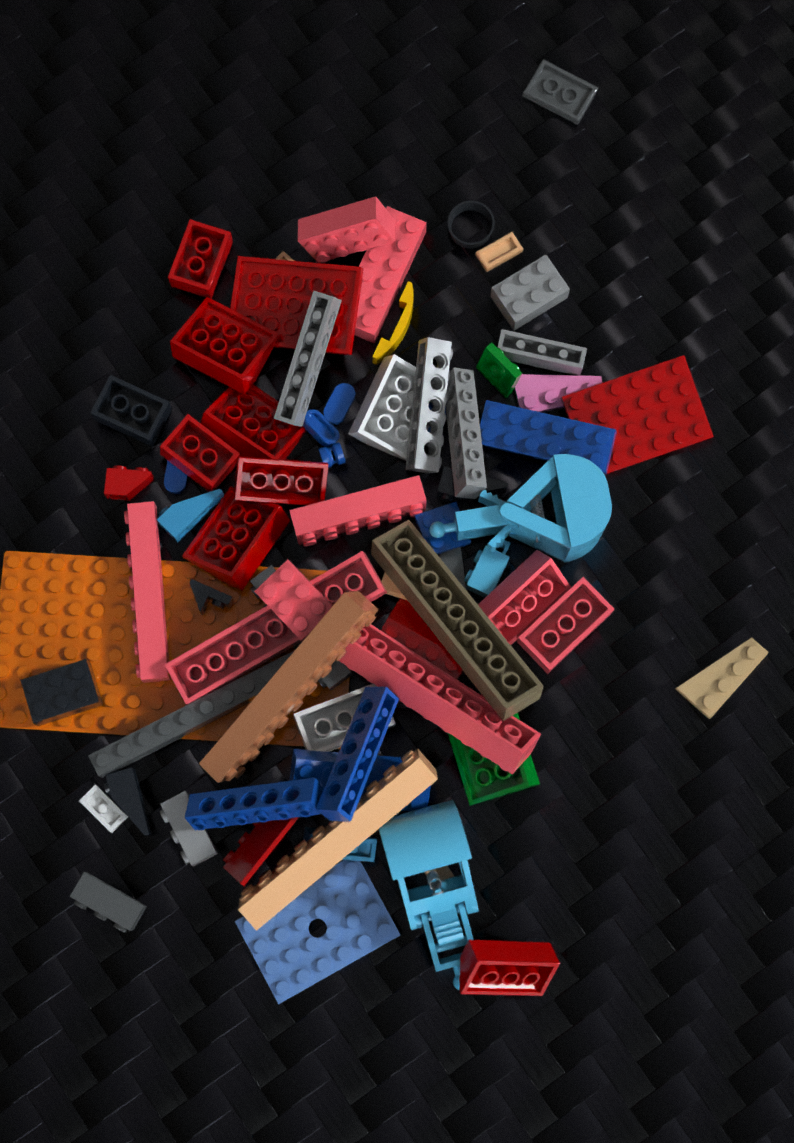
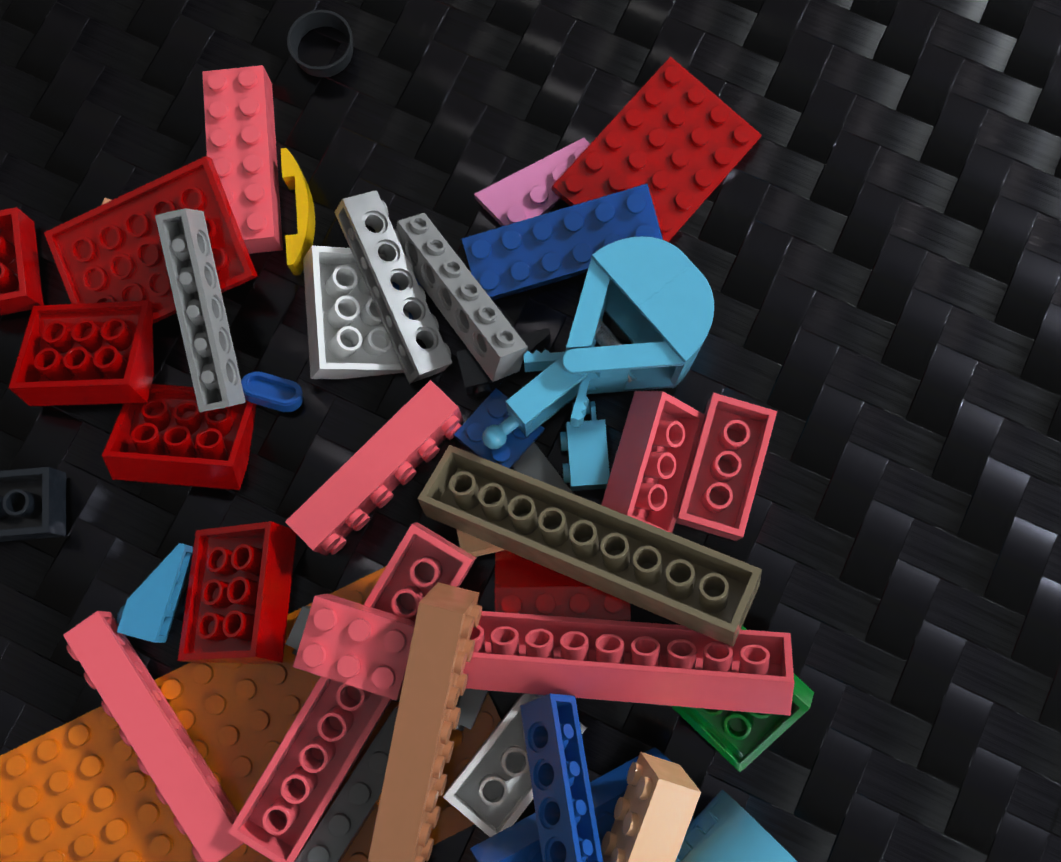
camera: 25 degrees left, 0 degrees up
red slope [104,465,154,500] -> none
red brick [160,414,240,492] -> none
blue tile [164,460,188,494] -> none
black slope [190,579,234,616] -> none
red slope [234,456,329,505] -> none
coral brick [298,196,395,263] -> none
blue wheel [318,442,346,468] -> none
blue tile [324,383,355,425] -> none
light nougat tile [475,232,523,272] -> none
green plate [476,343,522,398] -> none
light grey brick [490,255,570,330] -> none
light grey brick [498,329,587,376] -> none
tan wing [676,638,769,719] -> none

